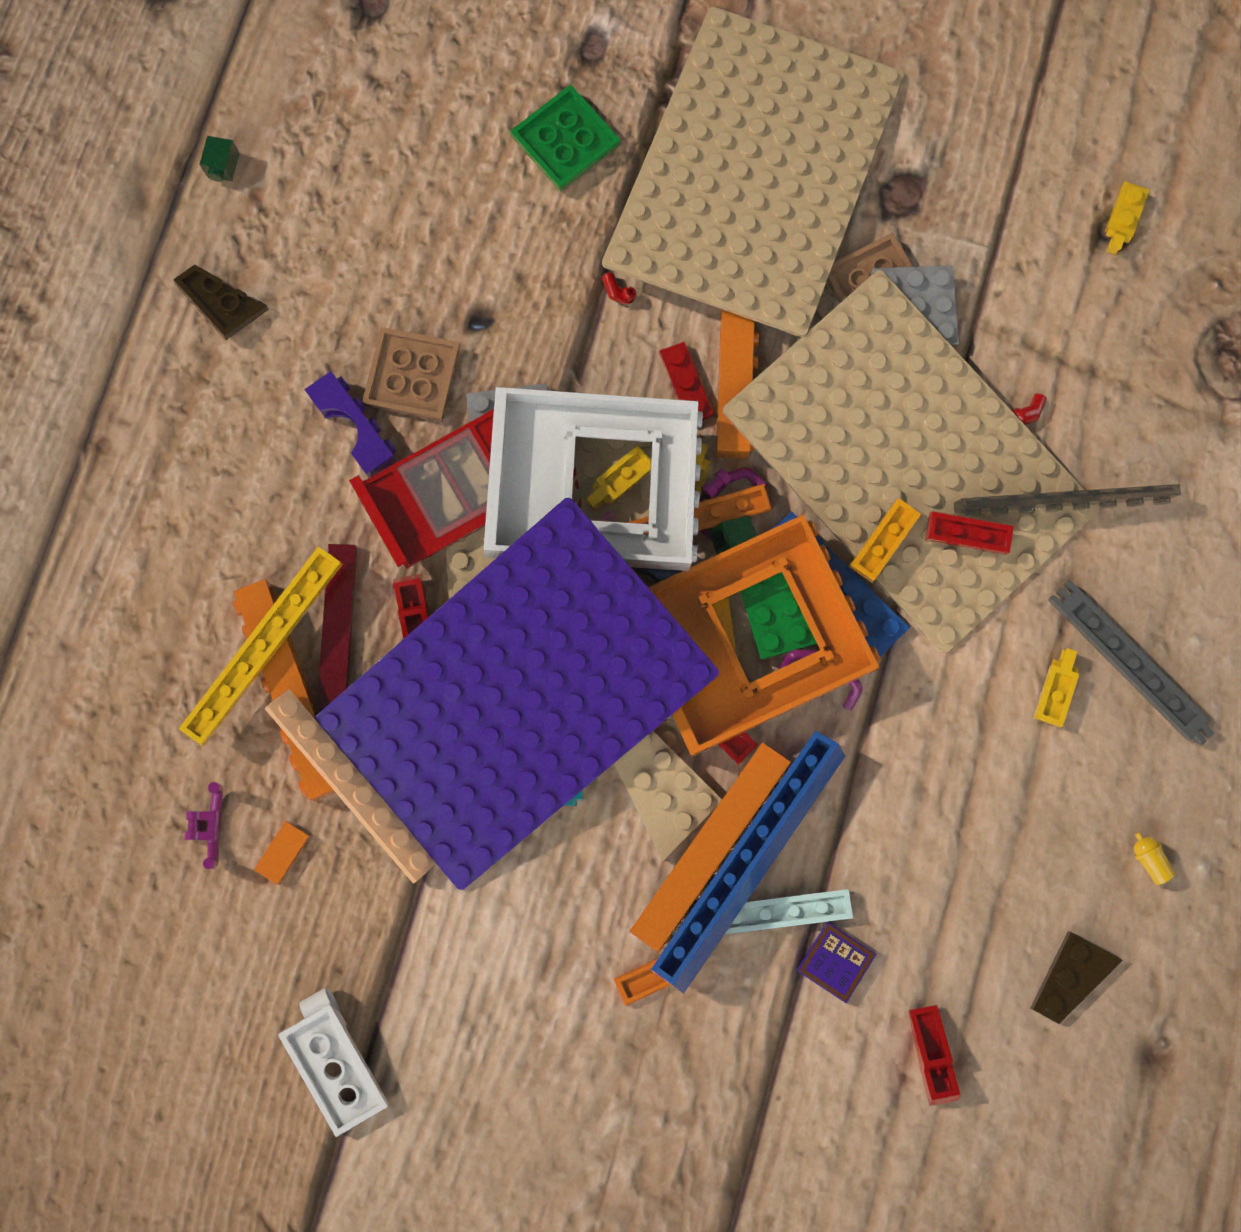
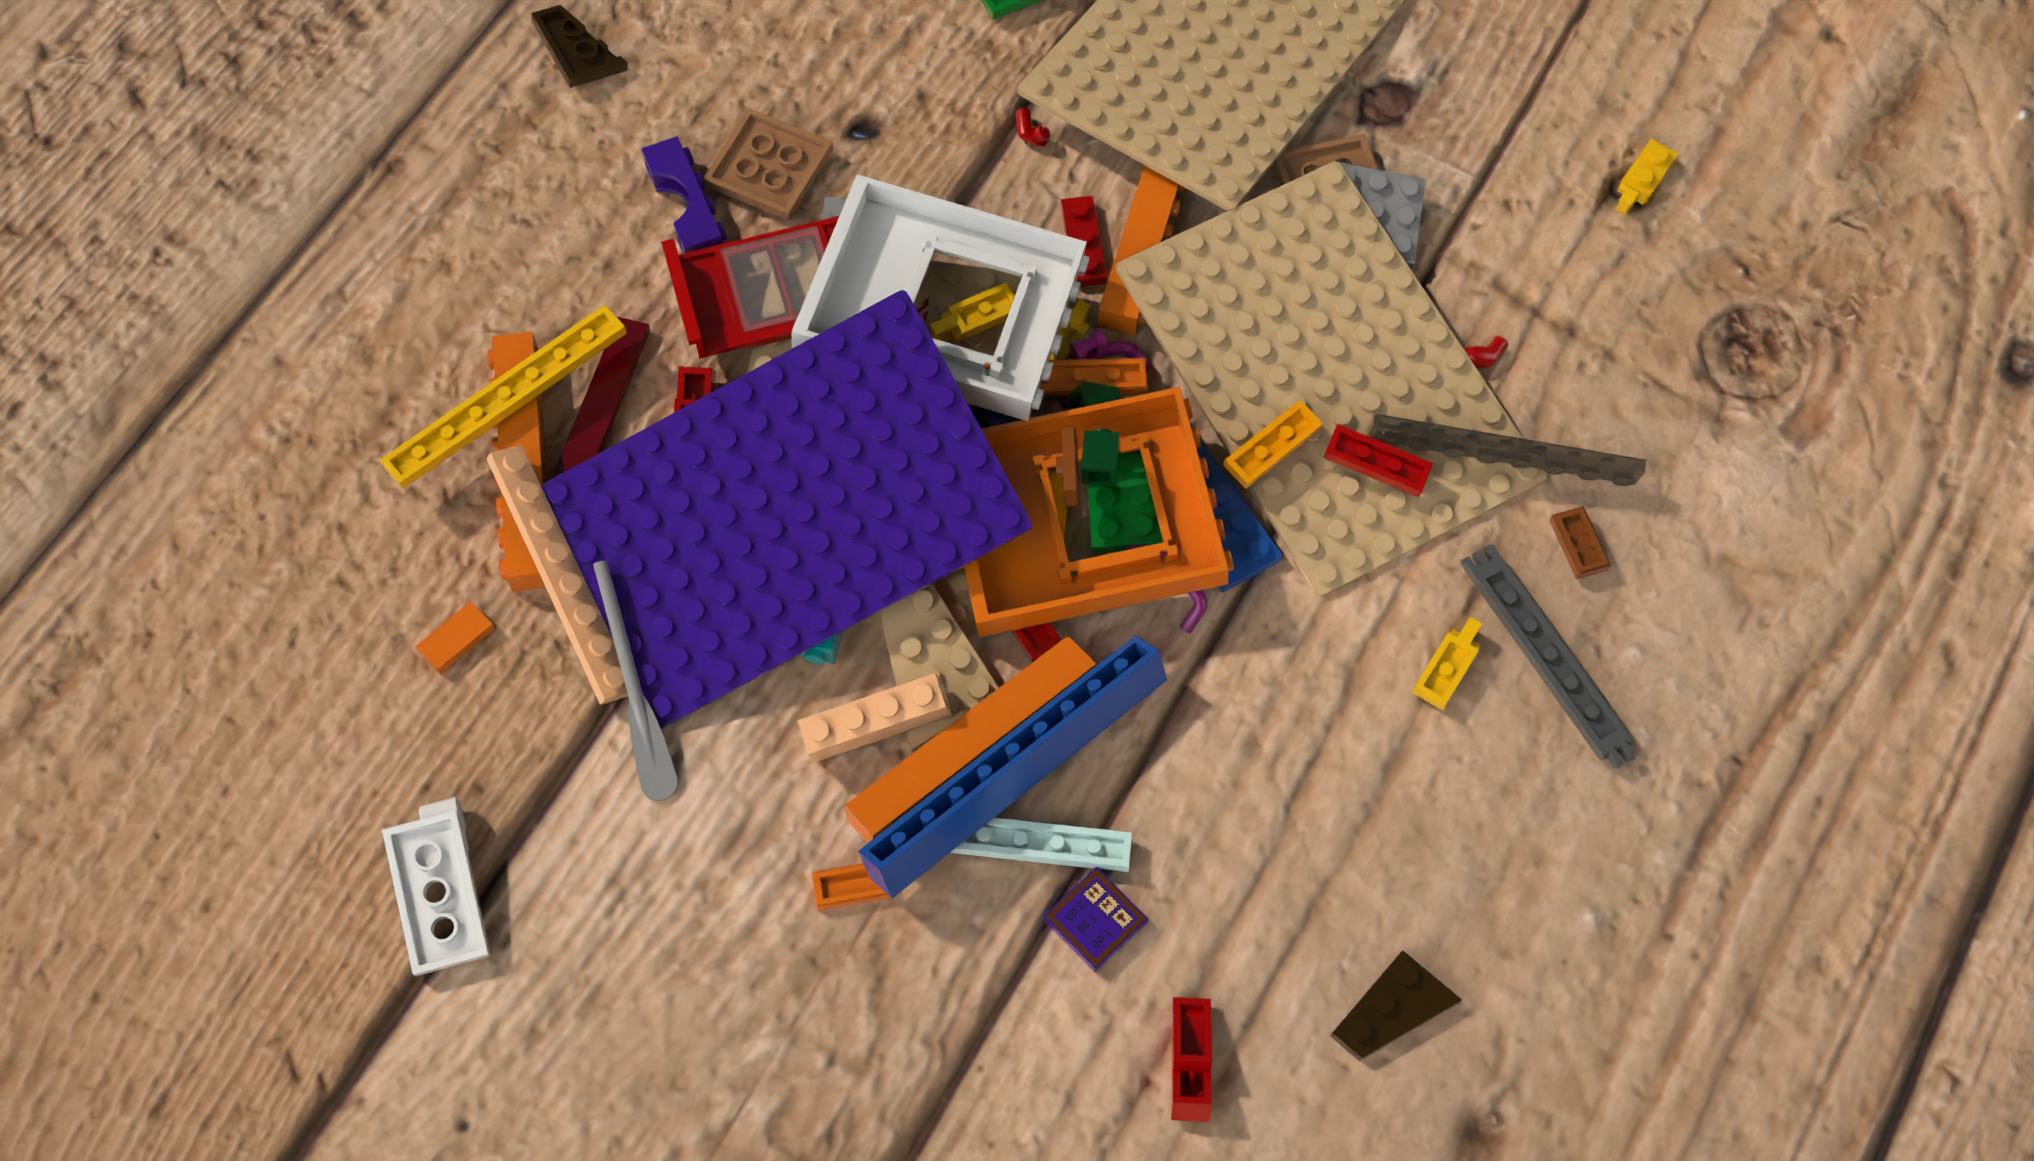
camera: 10 degrees right, 15 degrees down
magenta piece [184,782,223,869] -> none
yellow piece [1134,832,1176,885] -> none
none -> light grey piece [593,560,678,801]
none -> light nougat brick [797,673,953,762]
none -> dark orange plate [1056,427,1080,506]
none -> dark green brick [1081,428,1121,486]
none -> dark orange plate [1549,506,1611,580]

